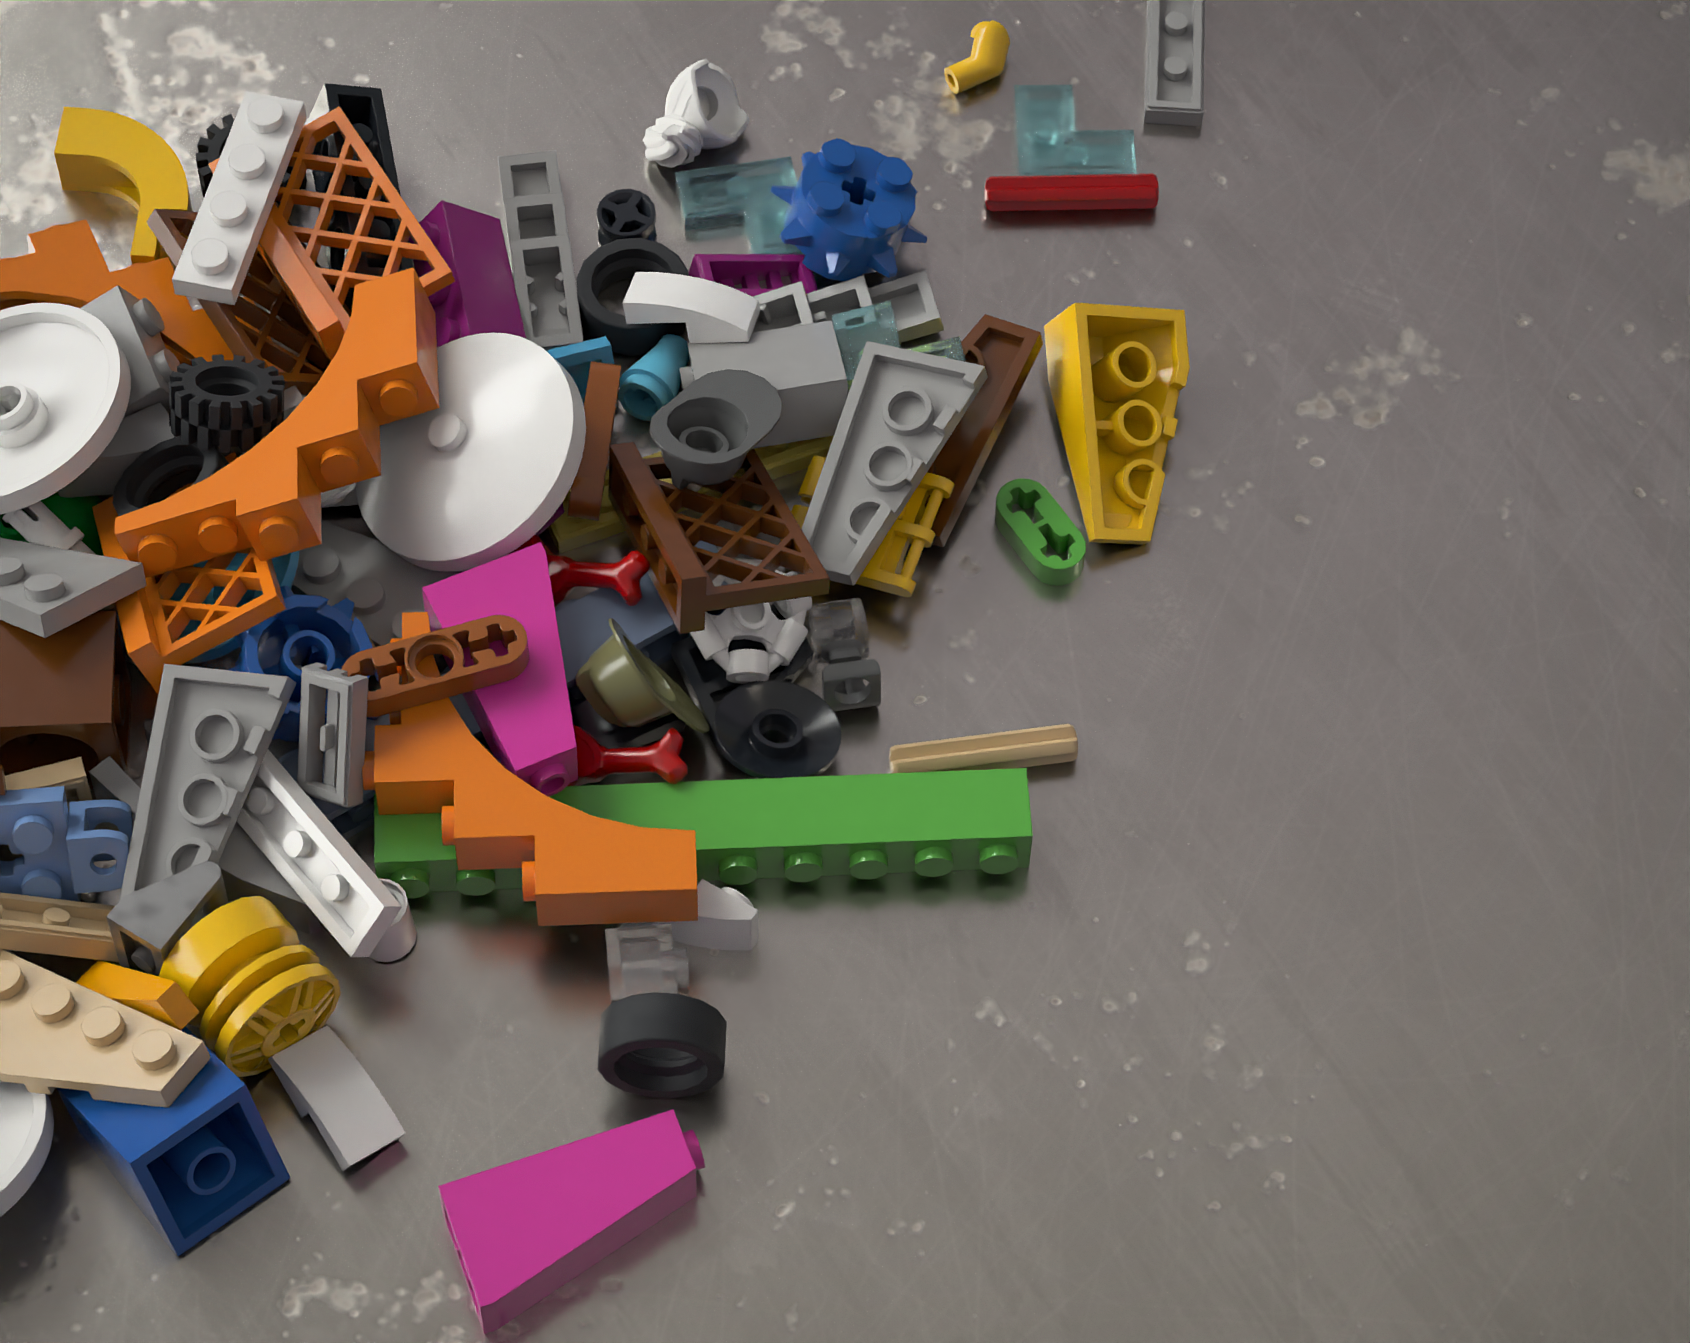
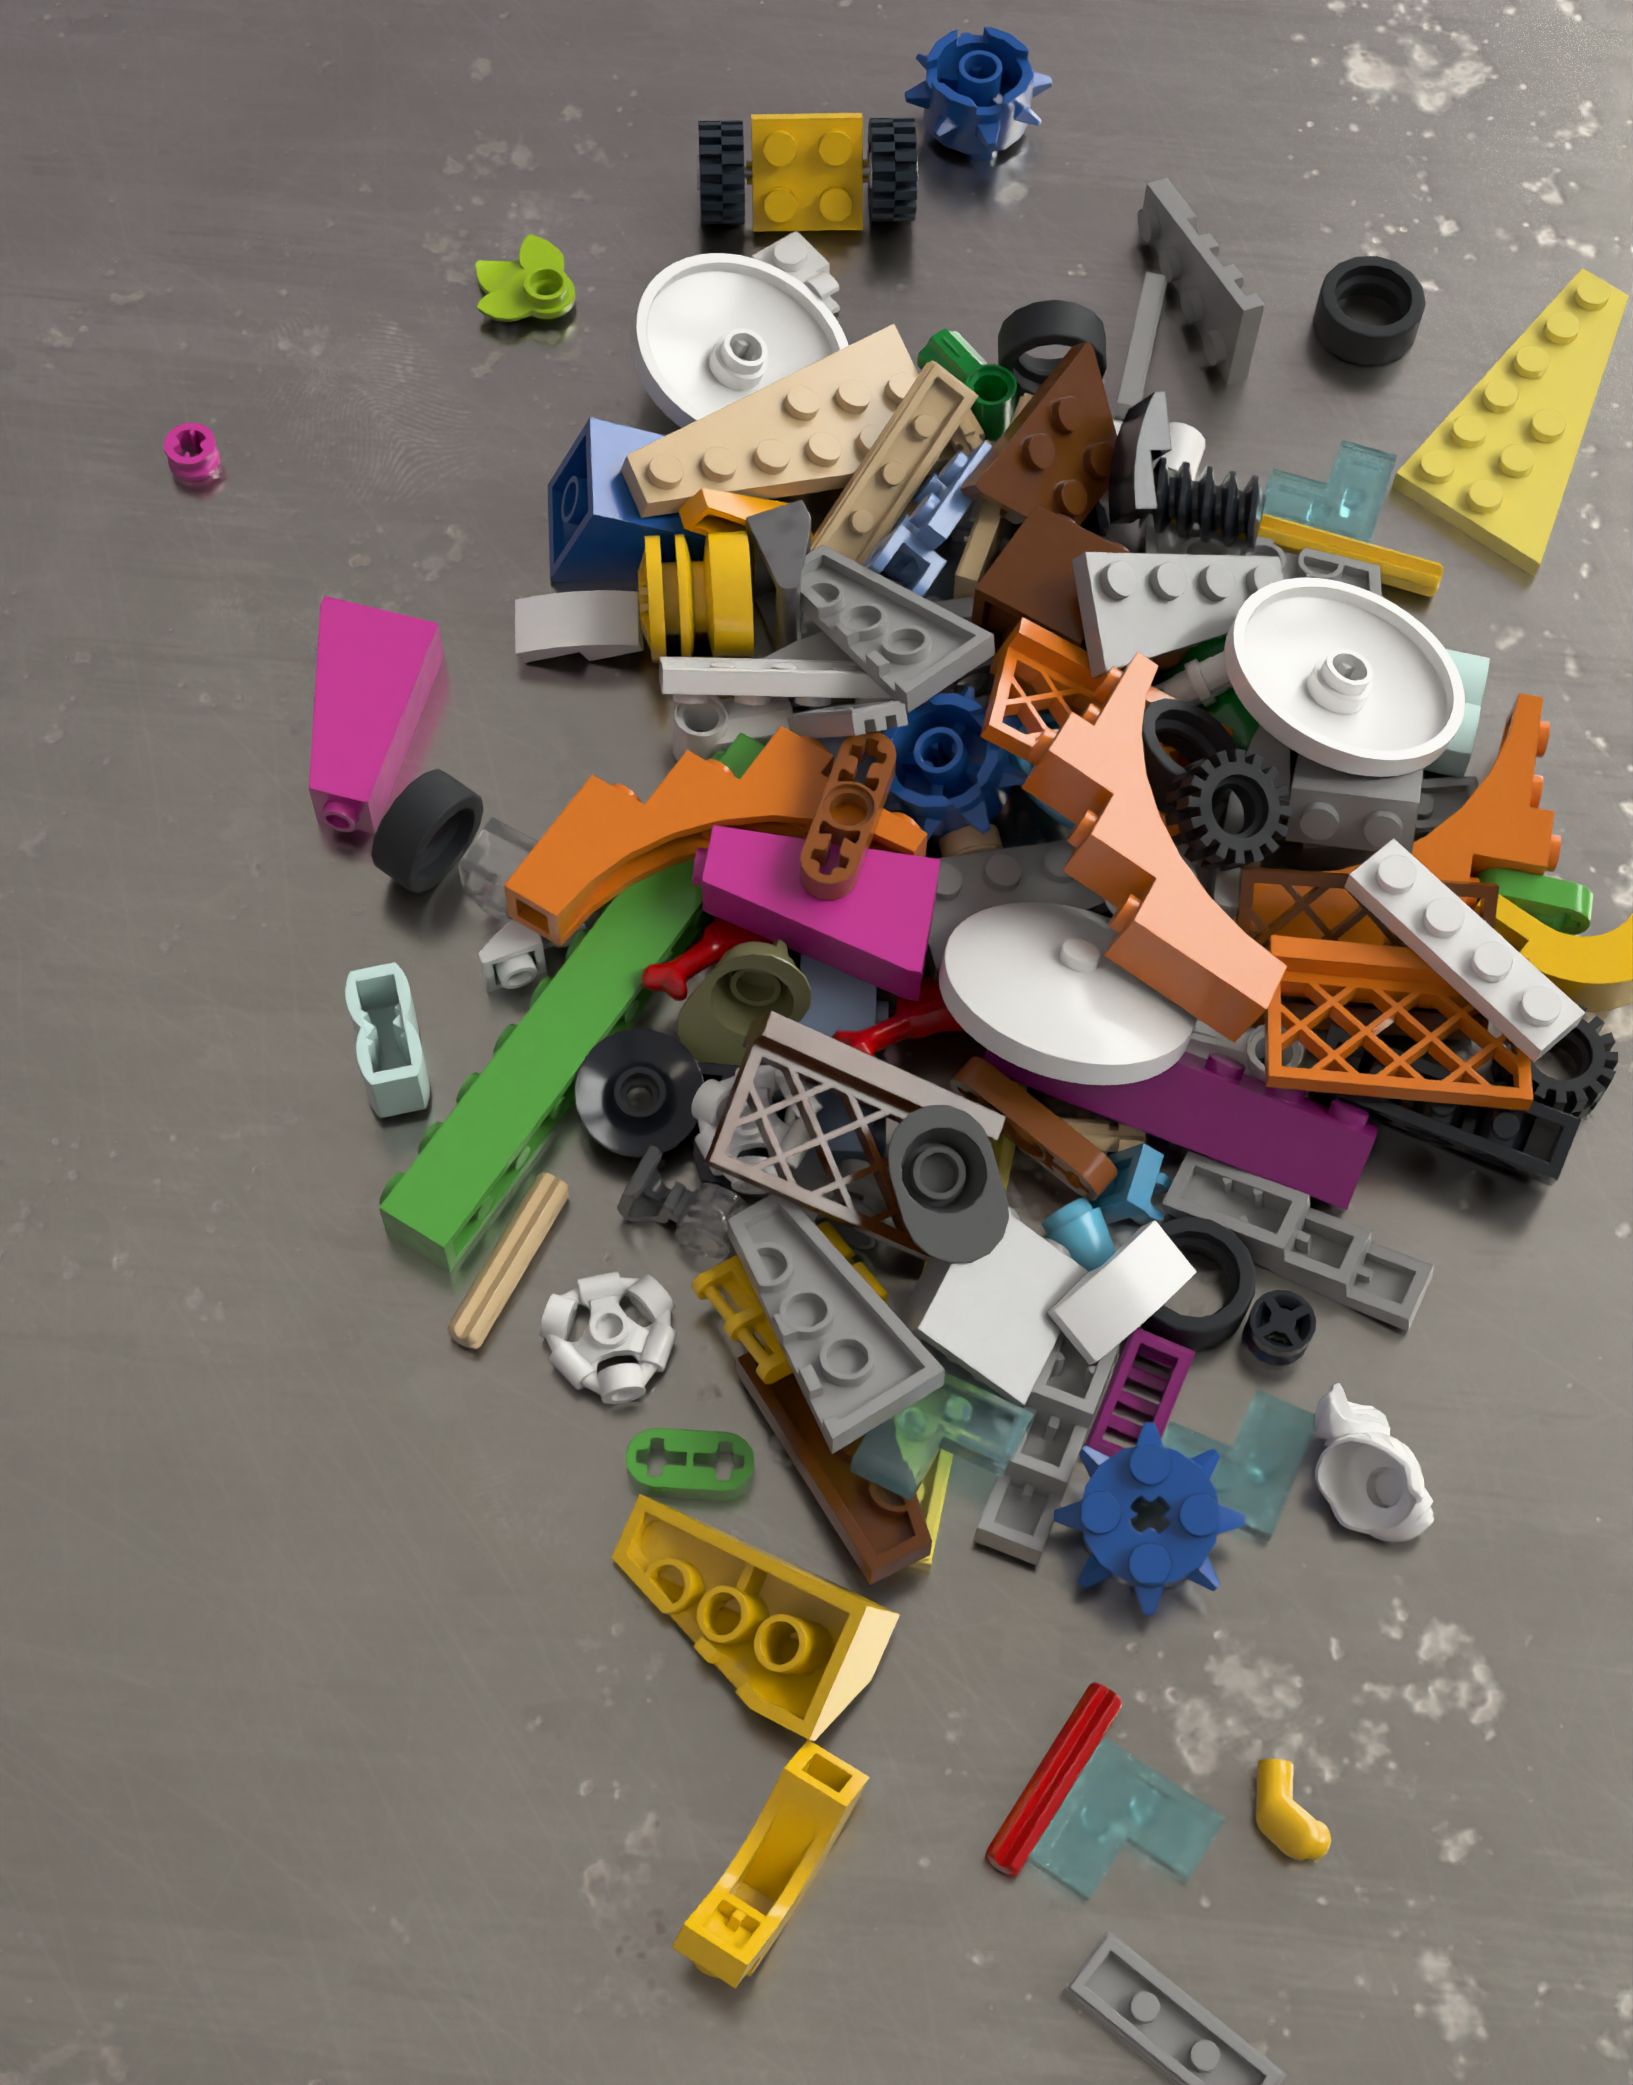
camera: 125 degrees right, 5 degrees up
none -> light aqua brick [345,962,430,1118]
none -> white piece [540,1271,677,1404]
none -> yellow arch [672,1740,870,1989]
none -> bright green beam [1476,868,1594,935]

